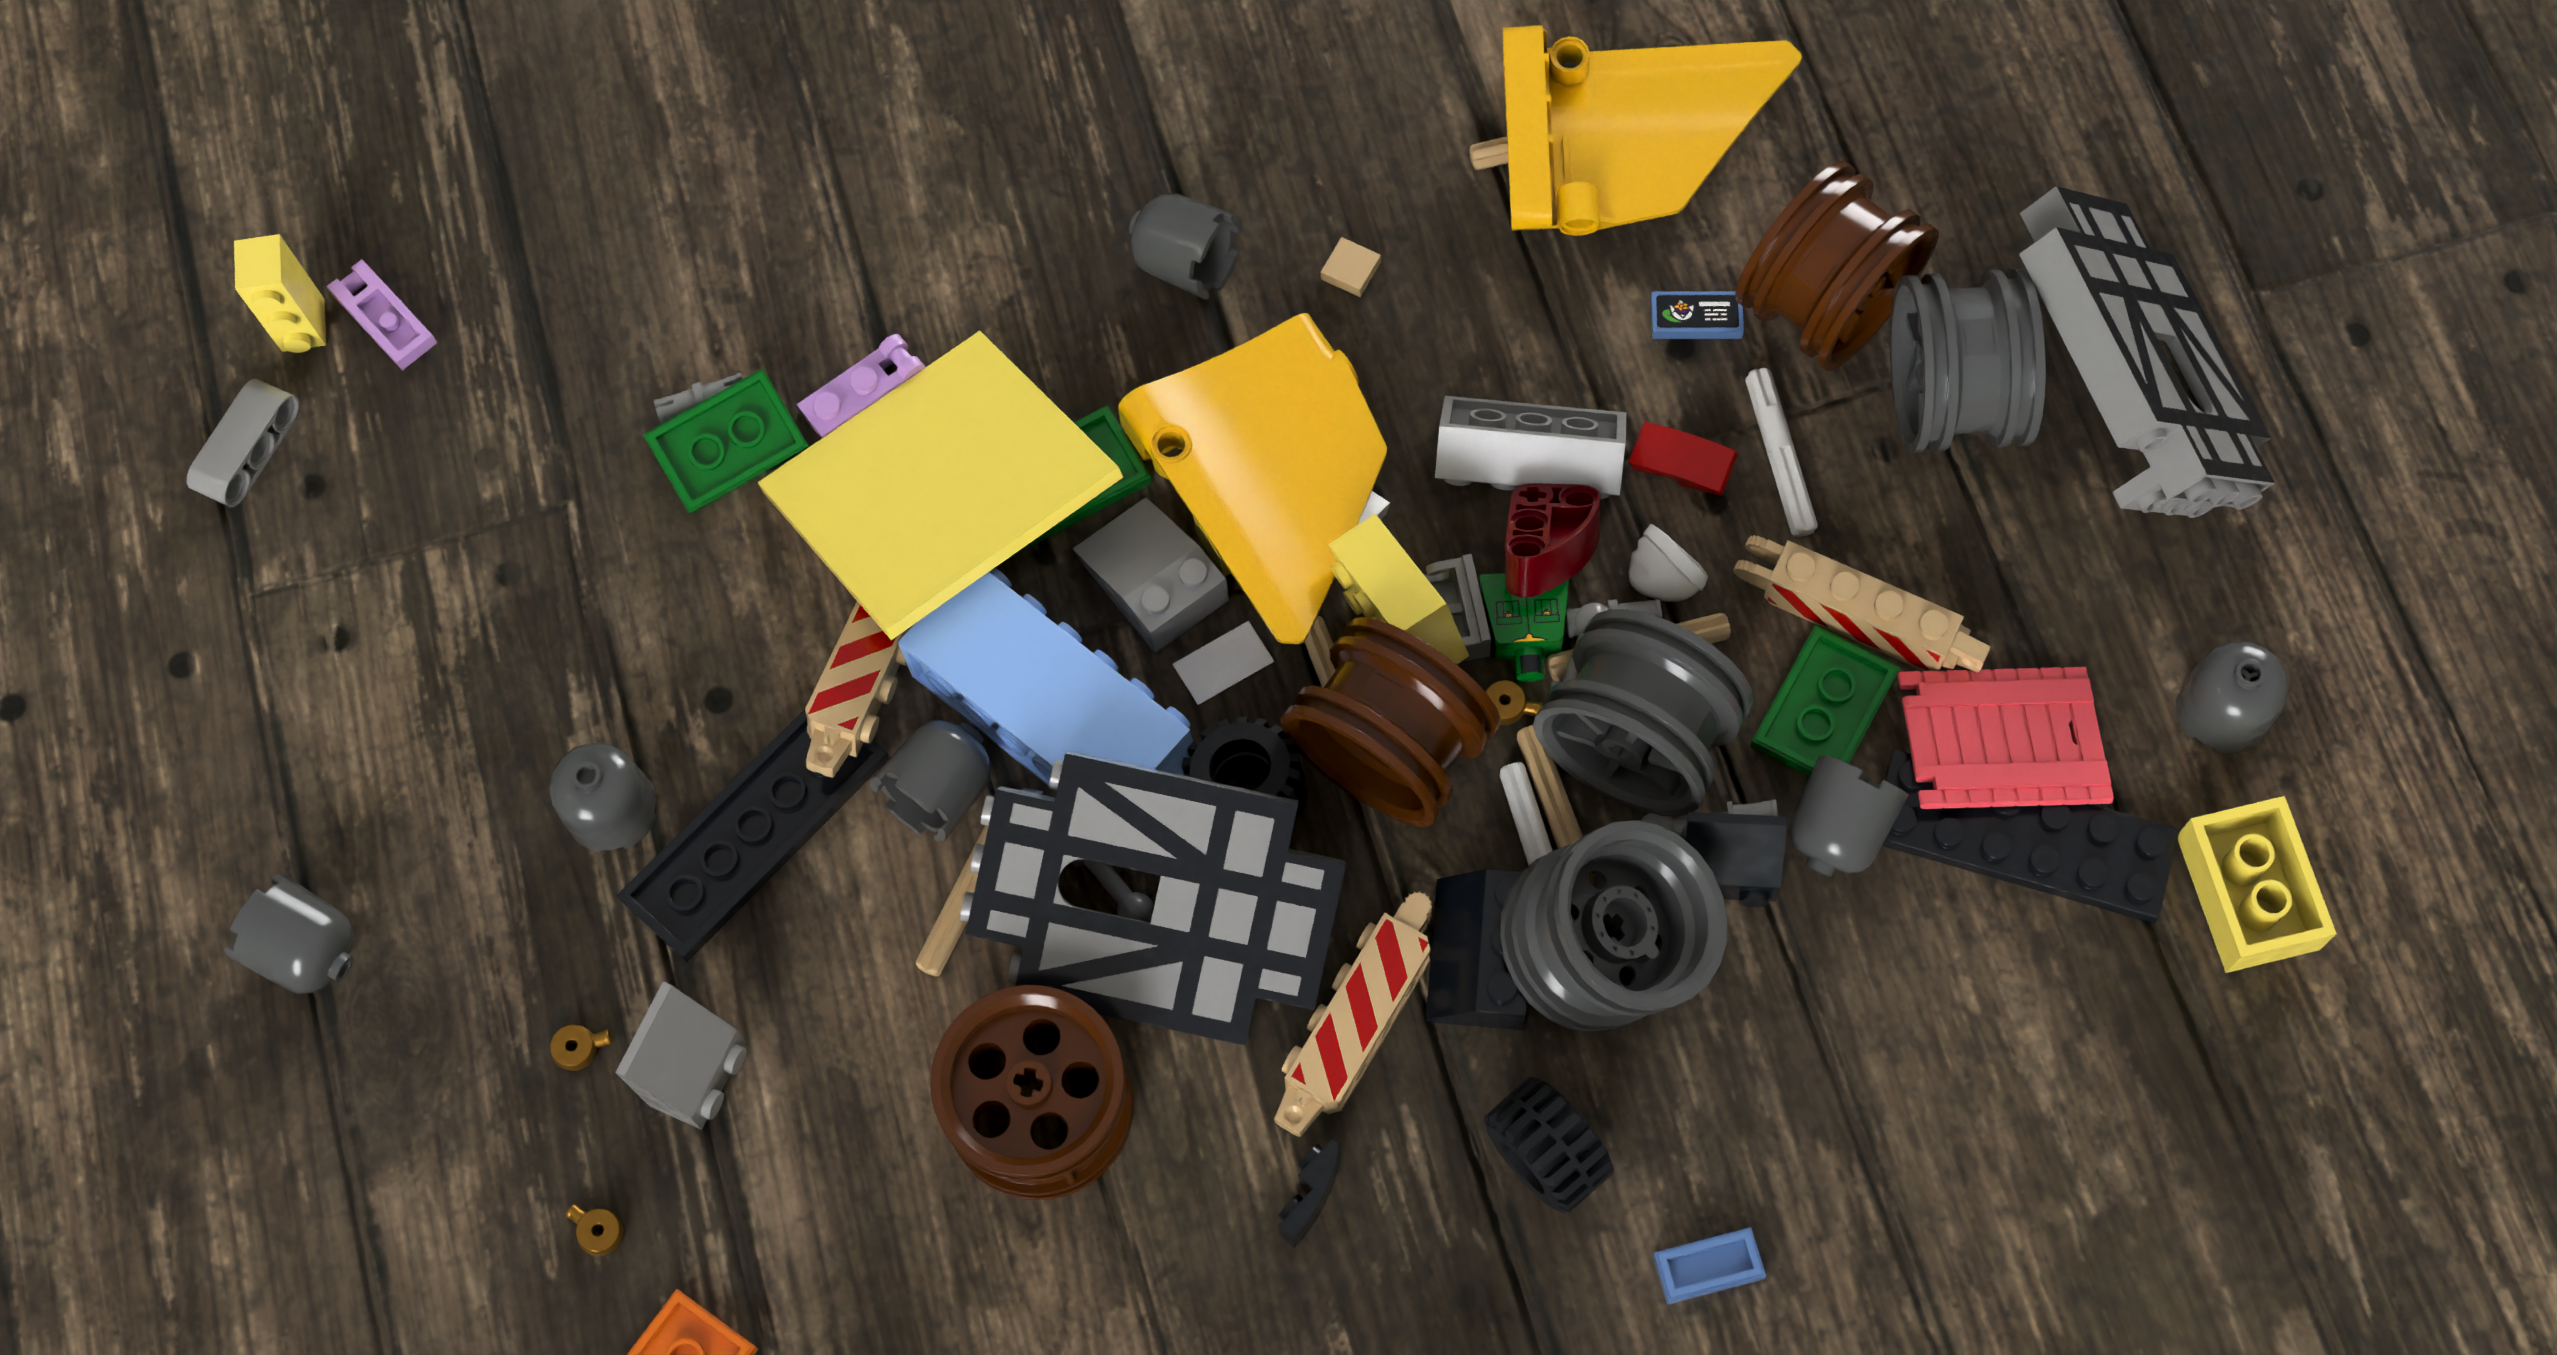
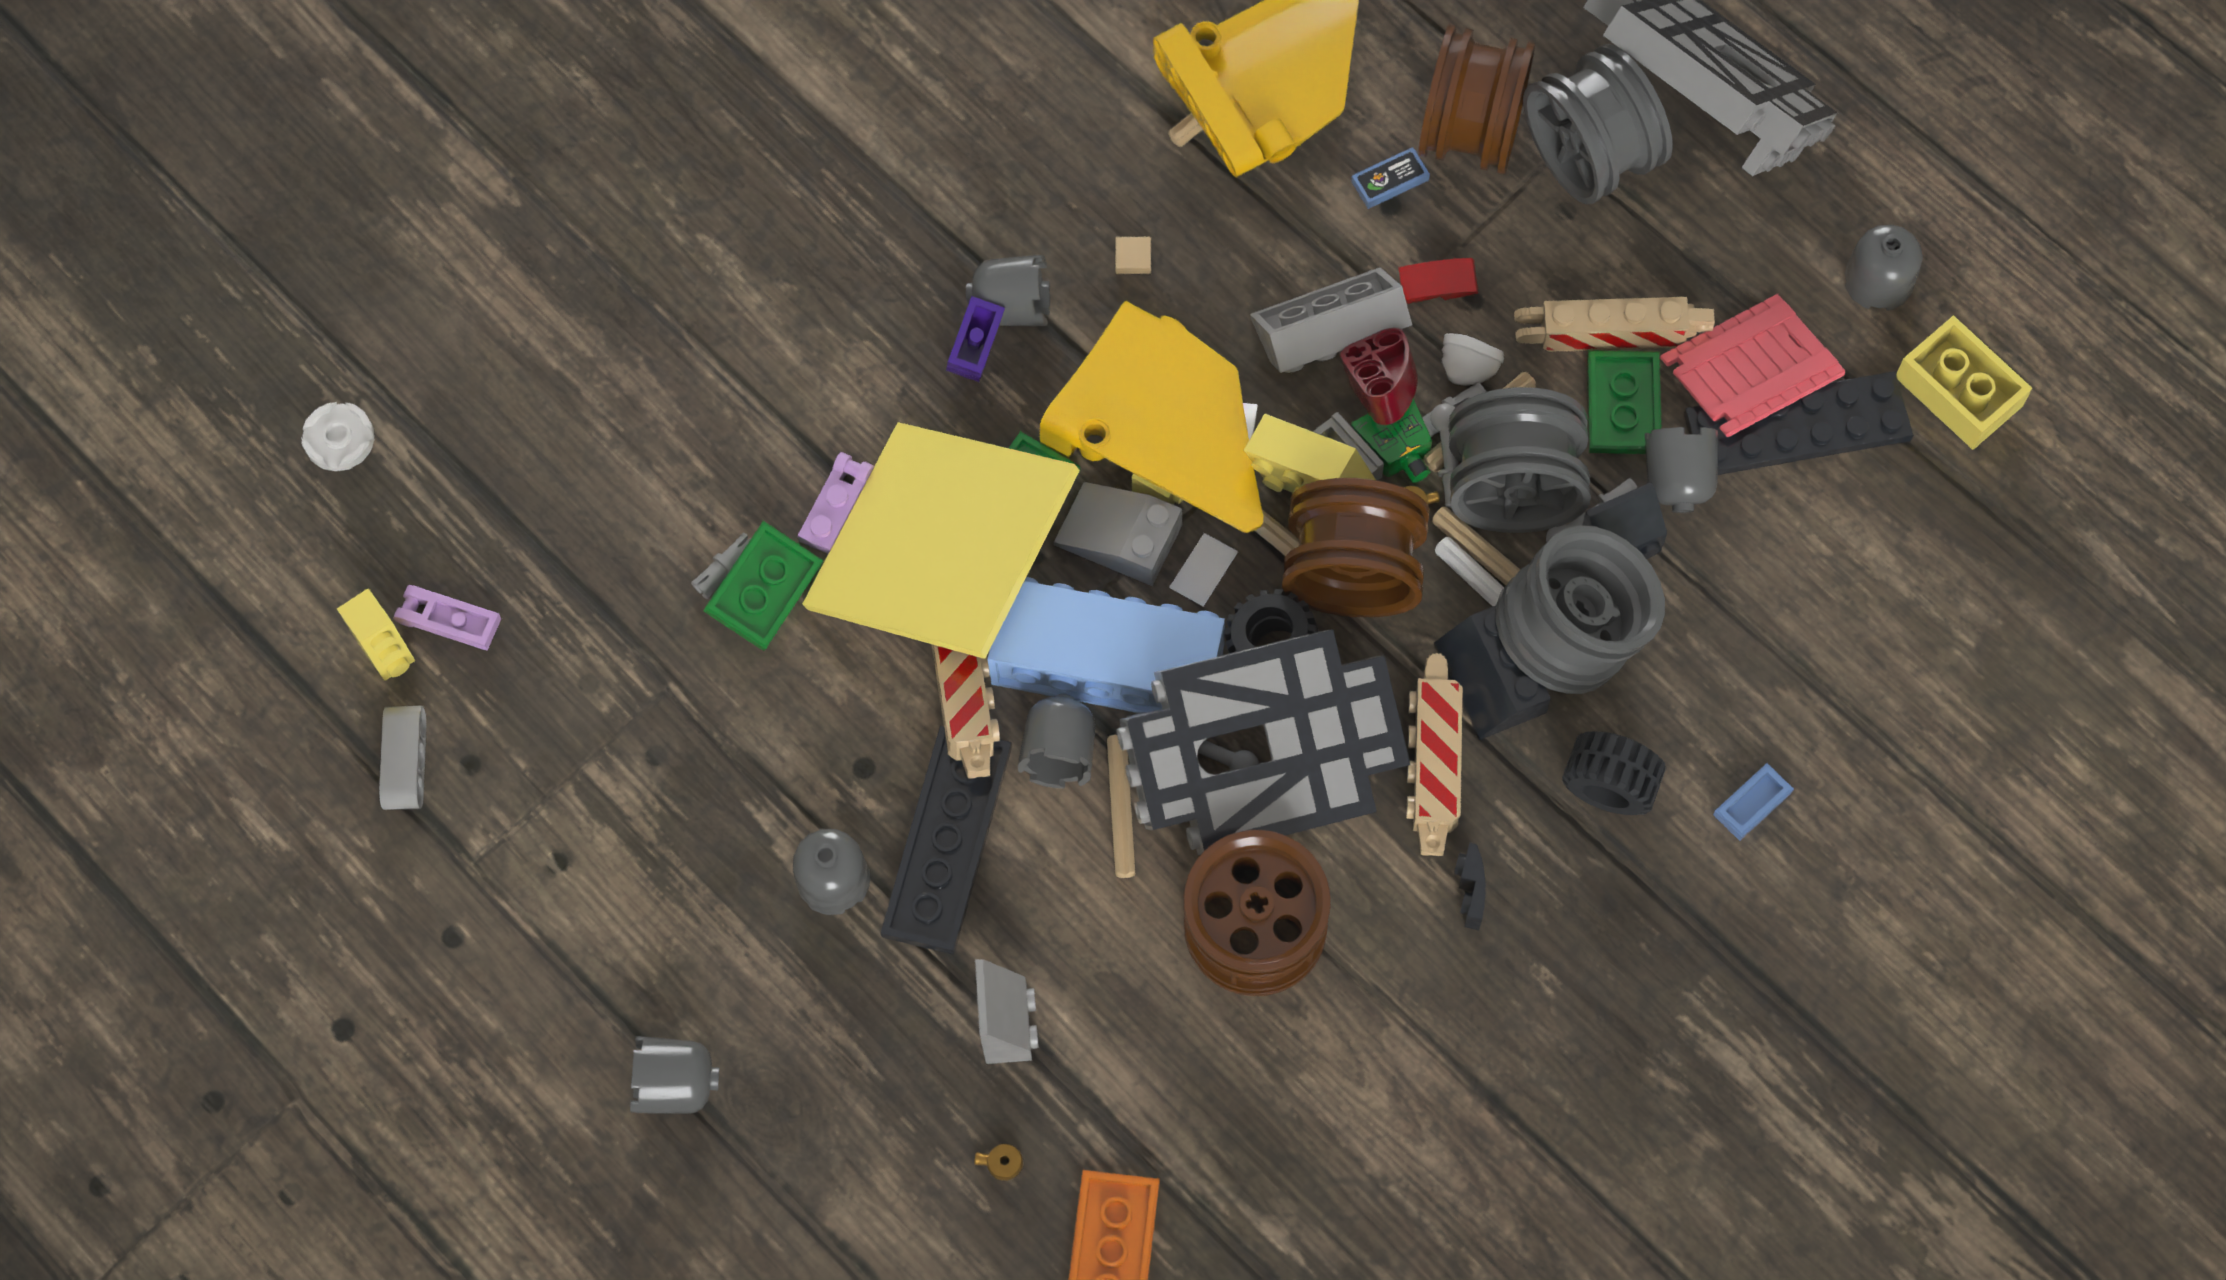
camera: 30 degrees left, 0 degrees up
pearl gold piece [550,1025,613,1071] -> none
white axle [1745,368,1818,537] -> none
none -> white tile [302,402,375,471]
none -> dark purple slope [946,296,1005,382]

